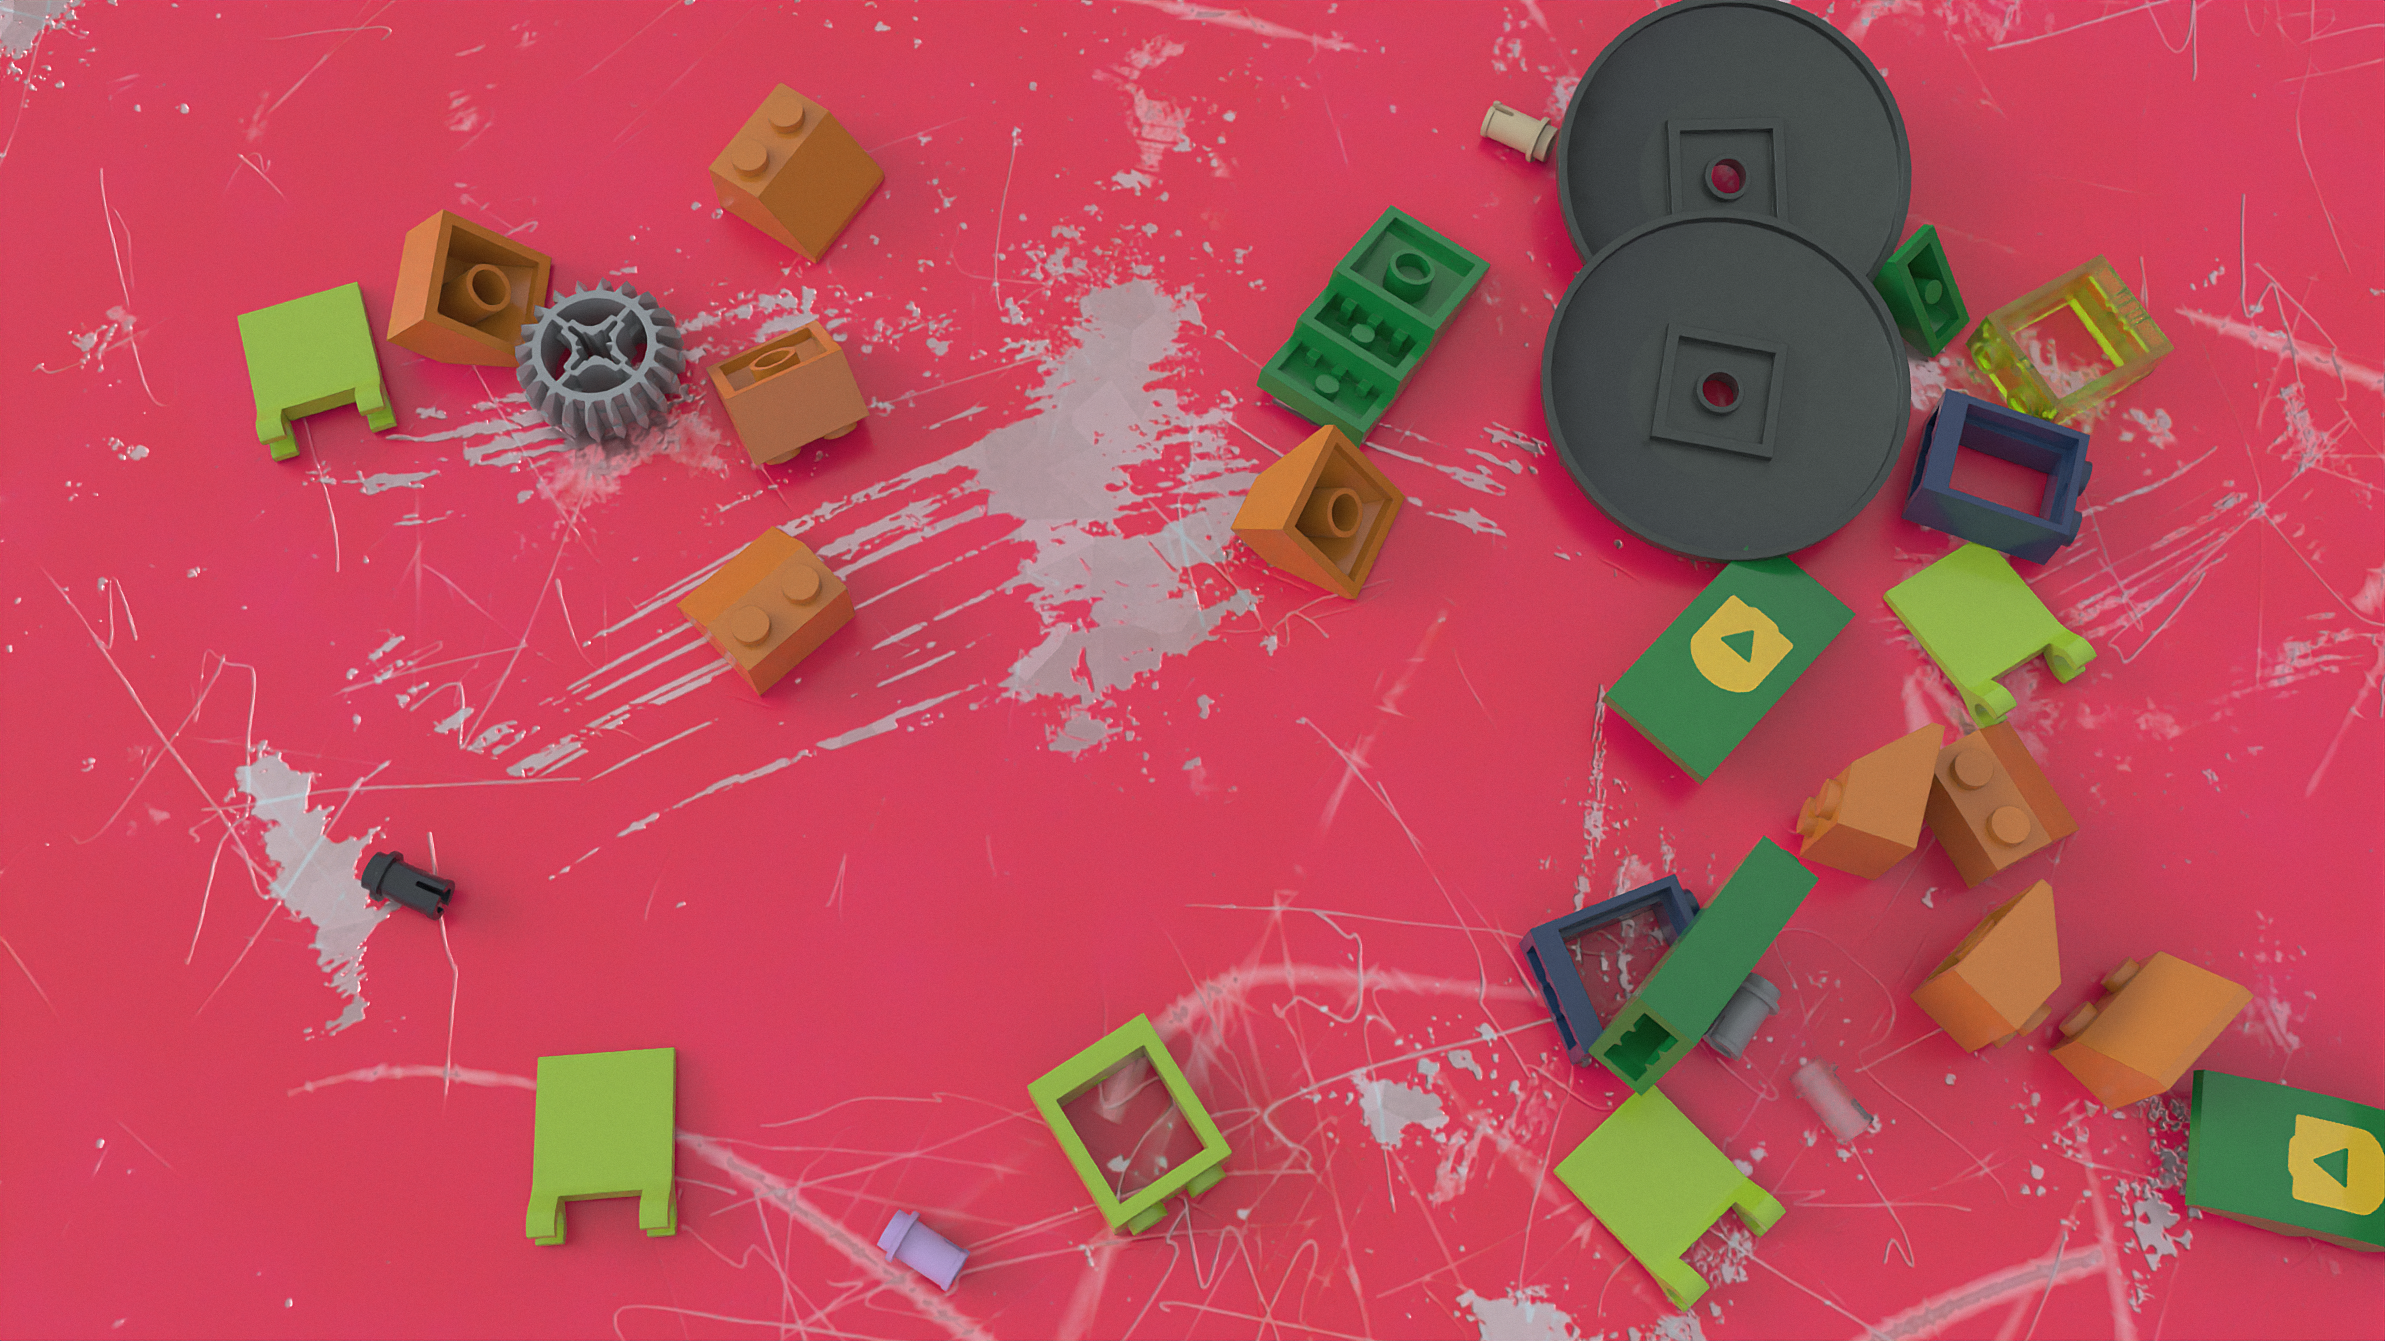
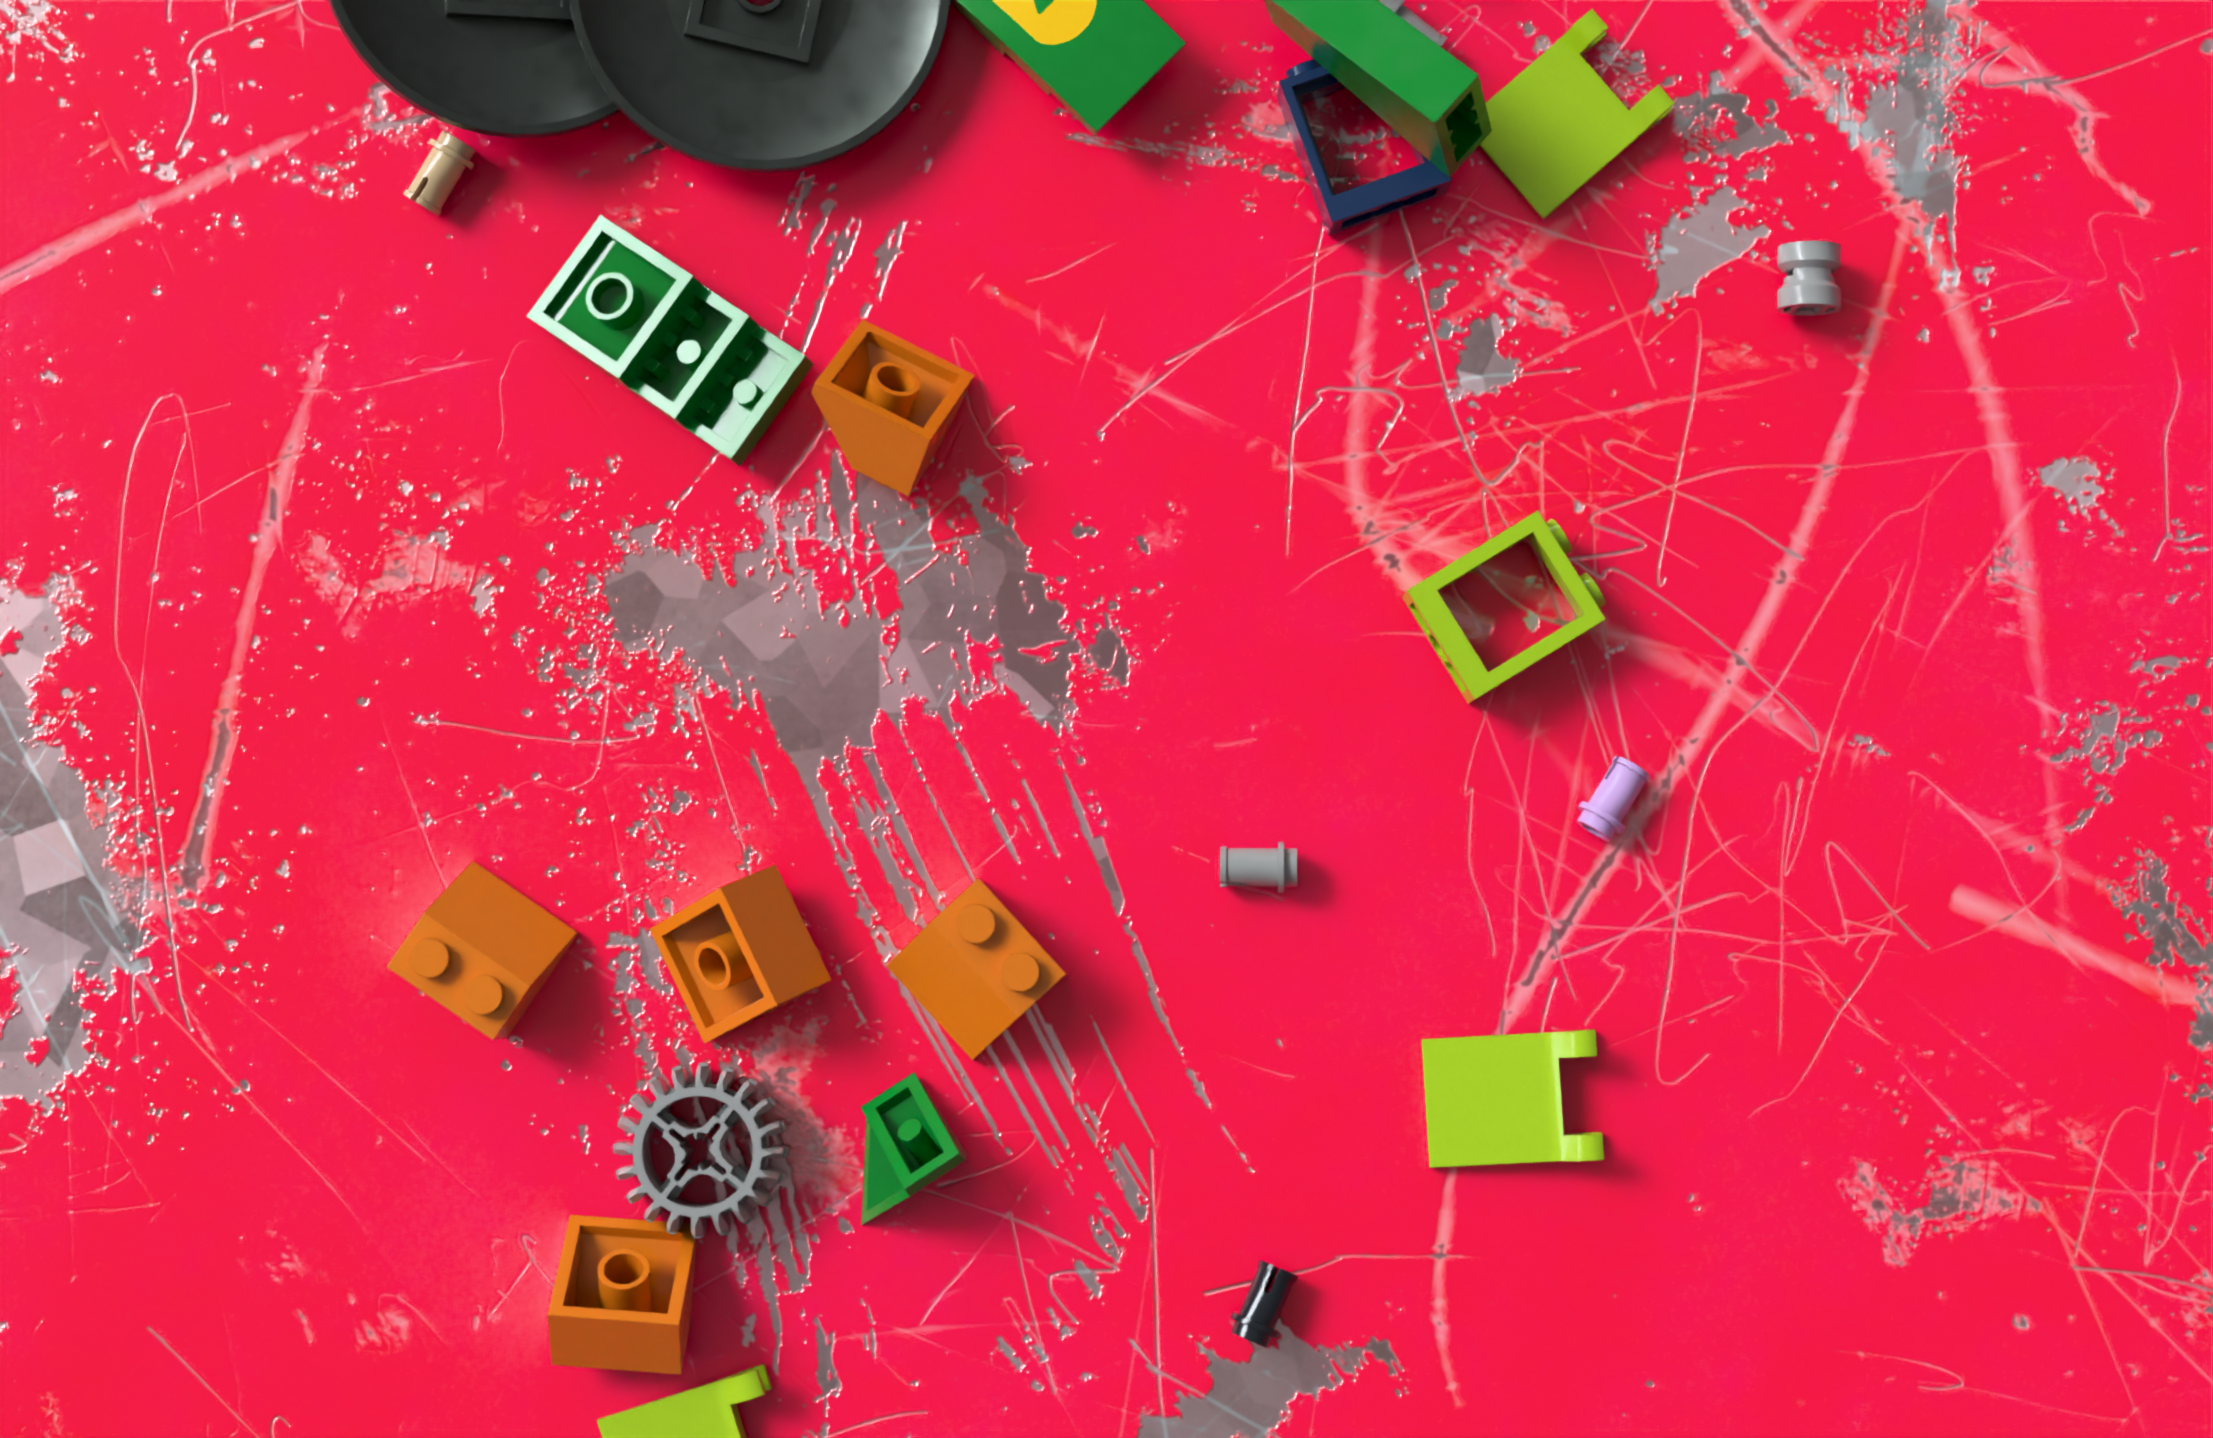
camera: 85 degrees left, 15 degrees up
none -> green slope [861,1072,968,1225]
none -> light grey pin [1220,842,1297,893]

